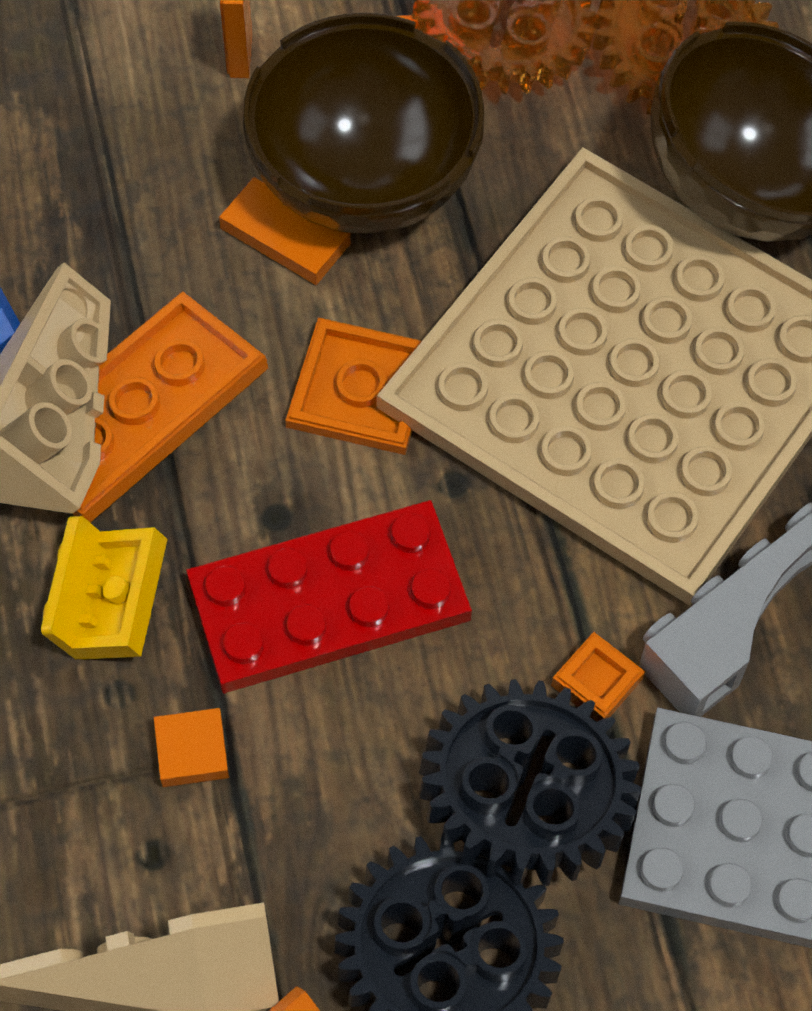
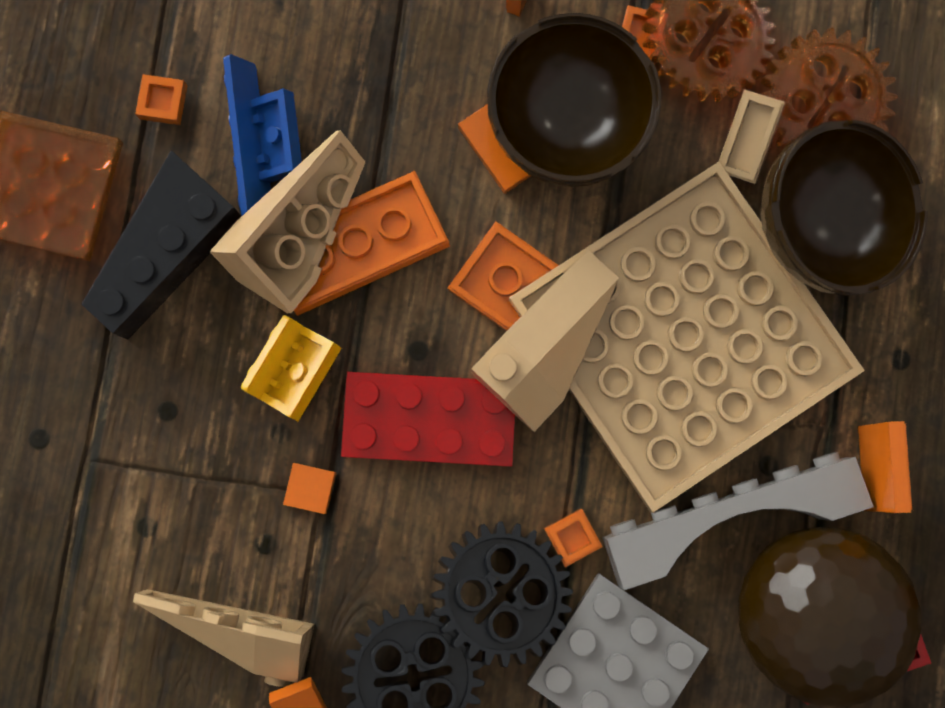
camera: 20 degrees right, 20 degrees up
none -> tan wedge [471,250,619,432]
none -> tan tile [718,89,786,184]

